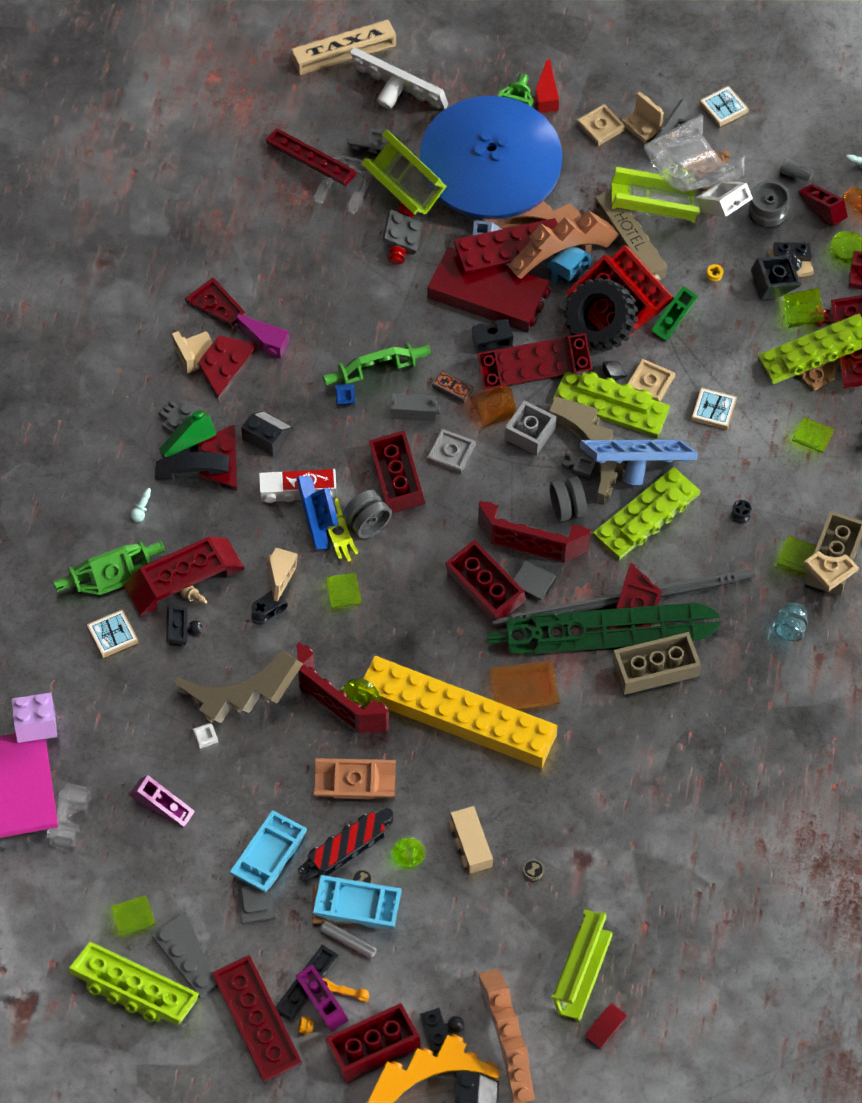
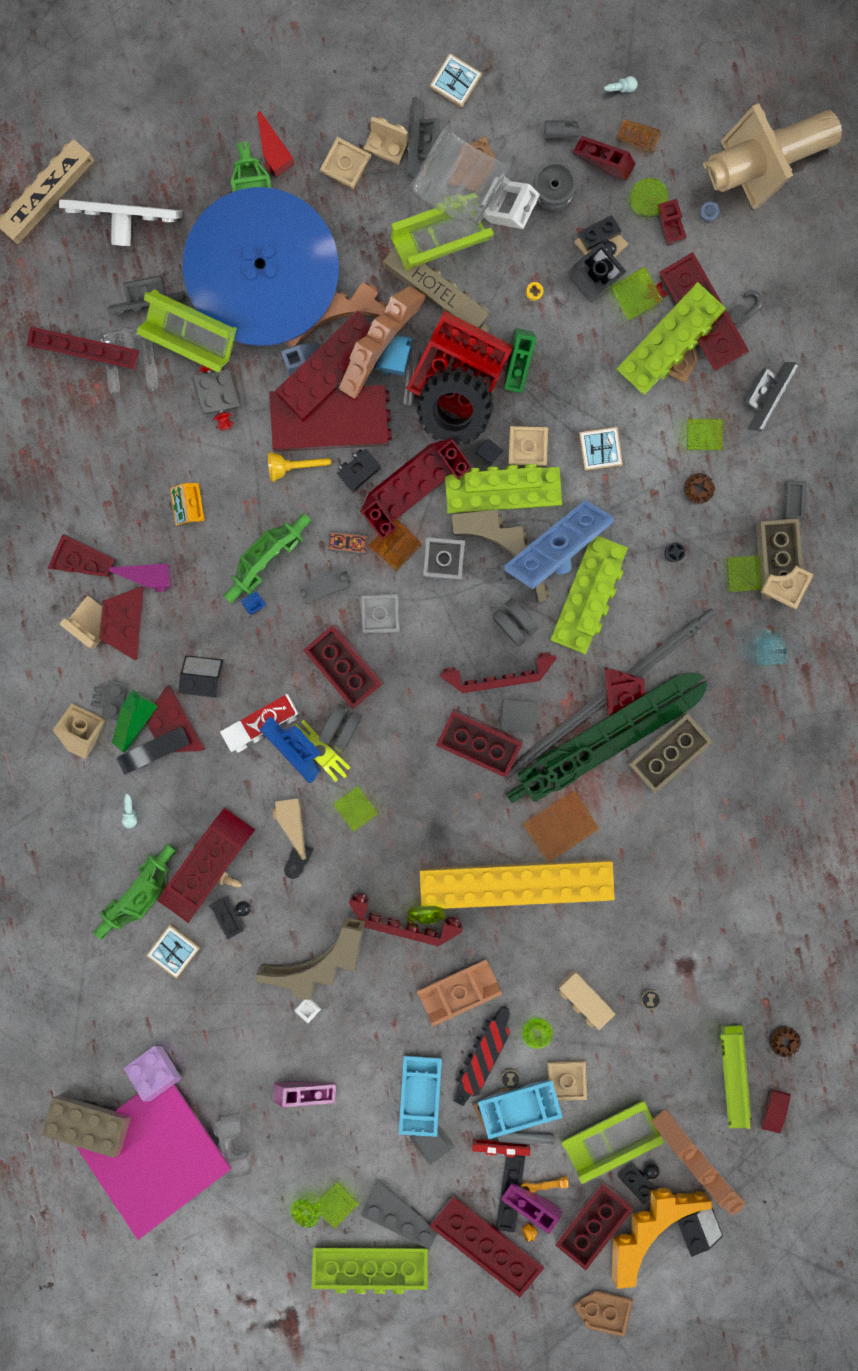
camera: 25 degrees left, 30 degrees up
none -> tan slope [53,703,106,759]
none -> panel [170,483,205,525]
none -> yellow piece [268,451,331,482]
none -> clear neon green gear [290,1198,320,1228]
none -> red plate [472,1139,531,1157]
none -> tan tile [547,1060,587,1101]
none -> piece [561,1099,665,1184]
none -> reddish brown gear [684,473,715,504]
none -> reddish brown gear [770,1027,801,1058]

